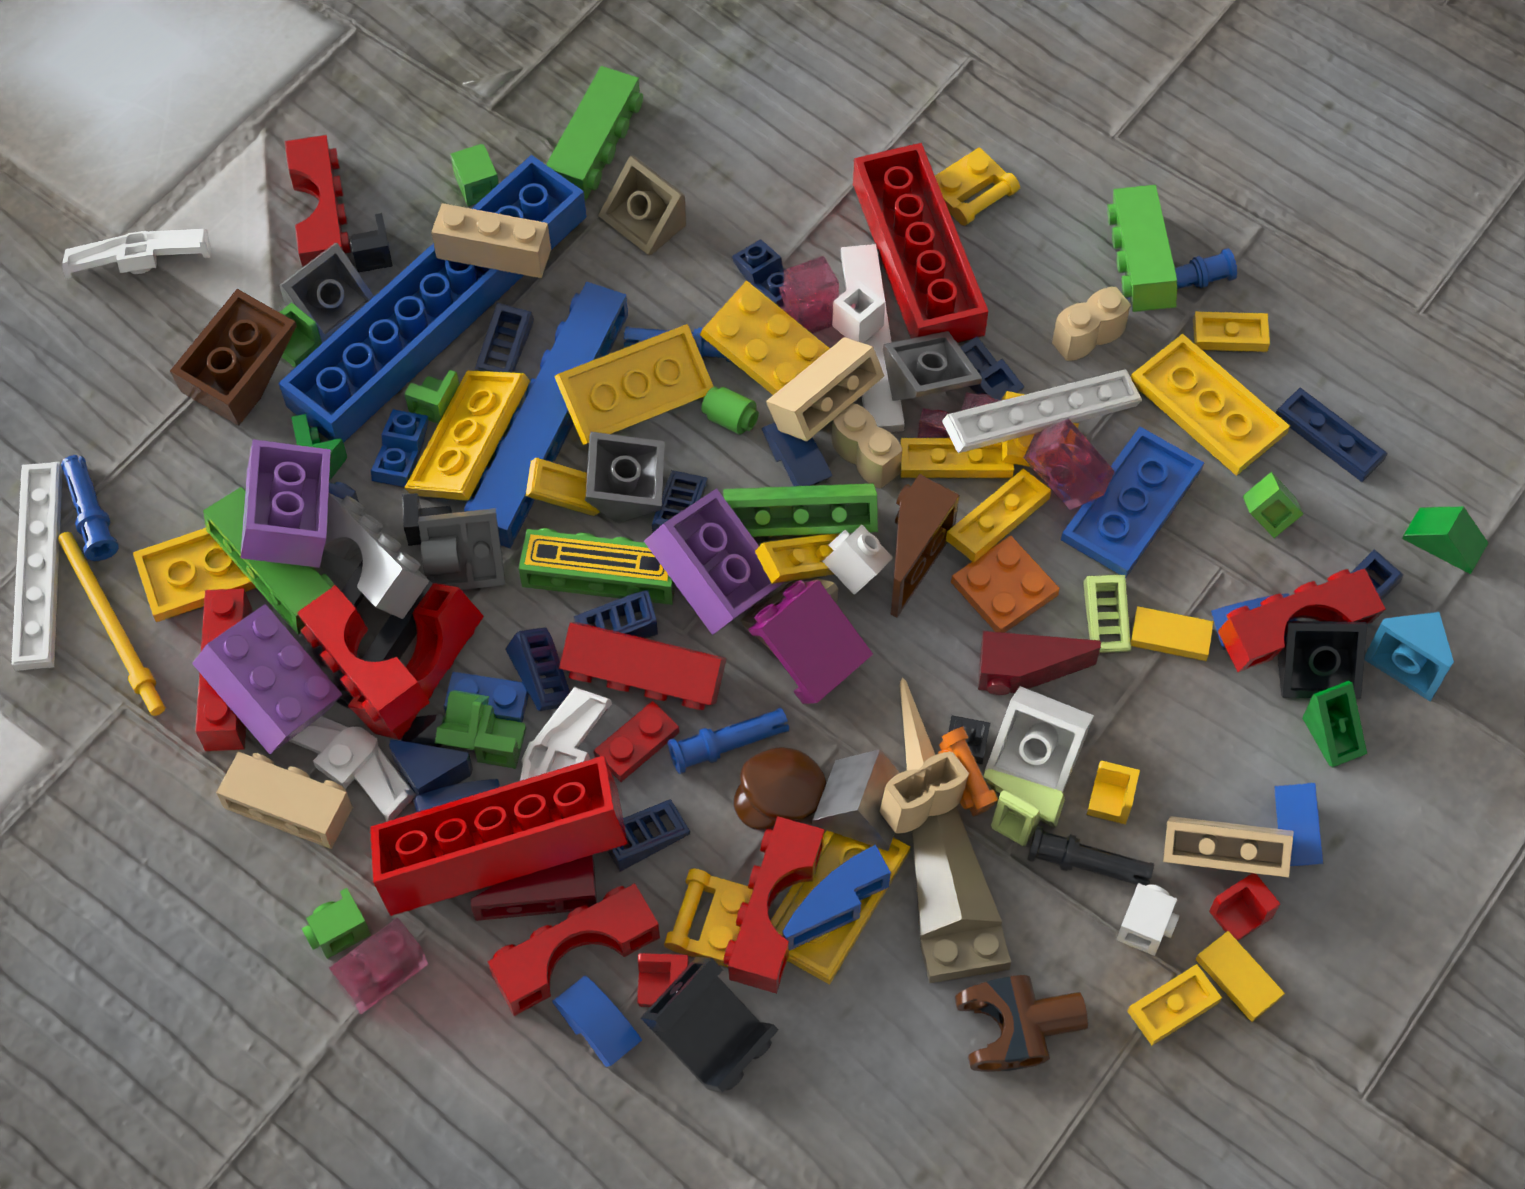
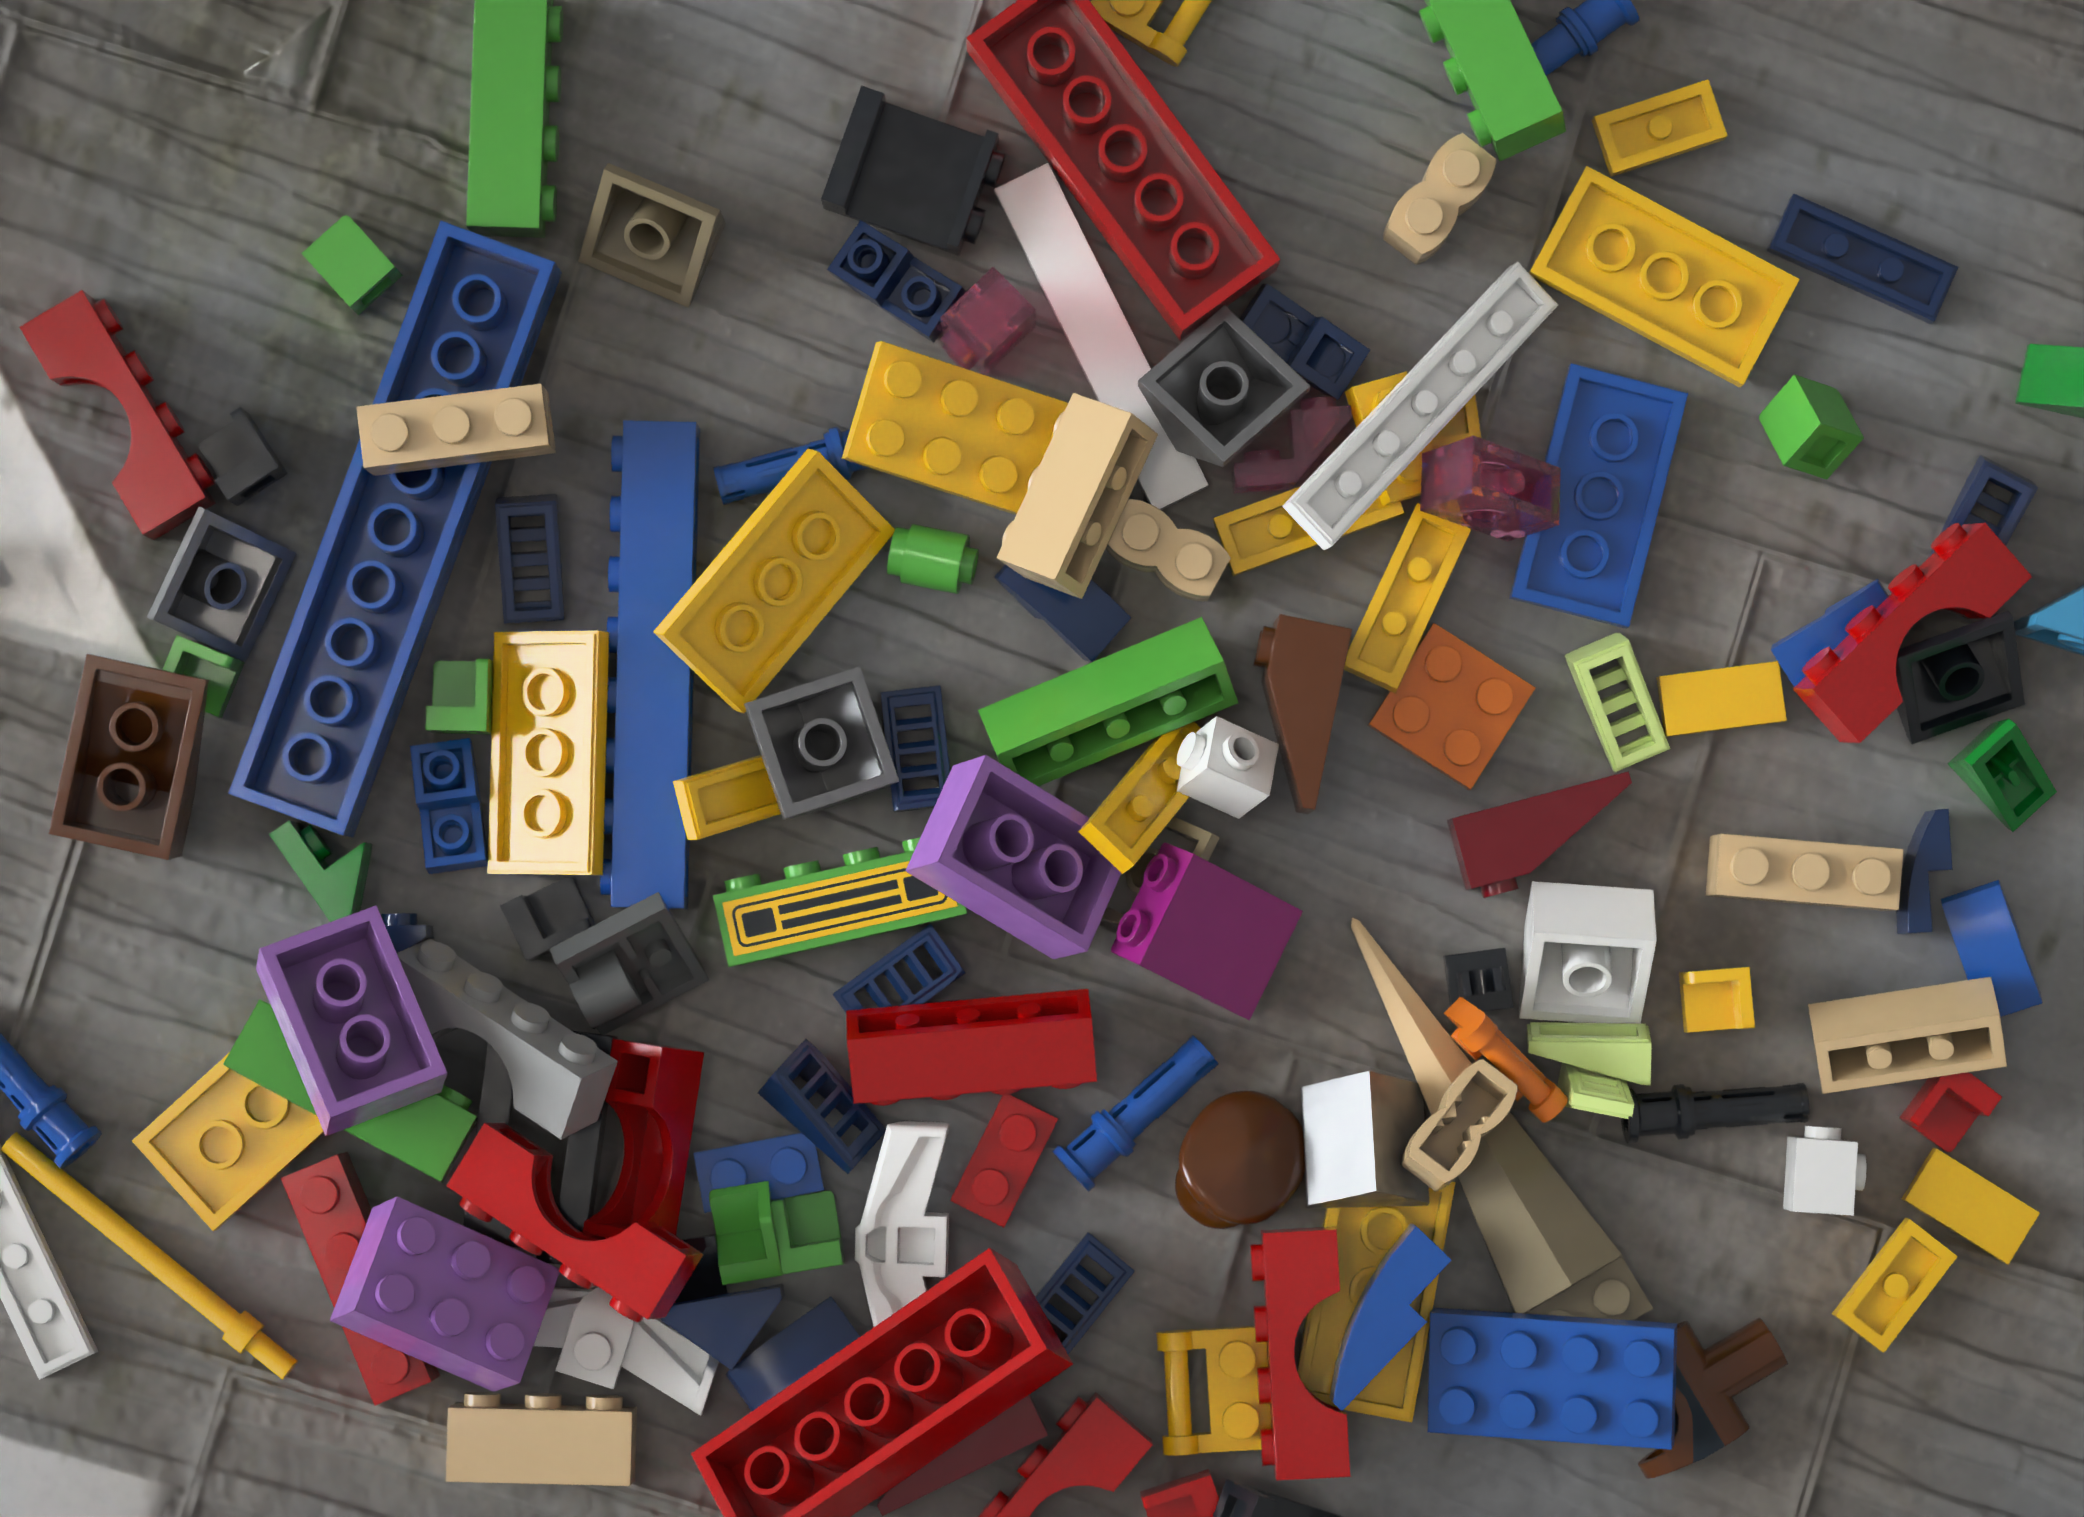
camera: 25 degrees left, 25 degrees up
white brick [832,280,886,343] -> none
none -> black panel [821,85,1006,256]
none -> blue plate [1428,1308,1677,1450]
none -> tan brick [1706,834,1903,911]
none -> dark blue slope [1897,809,1953,934]

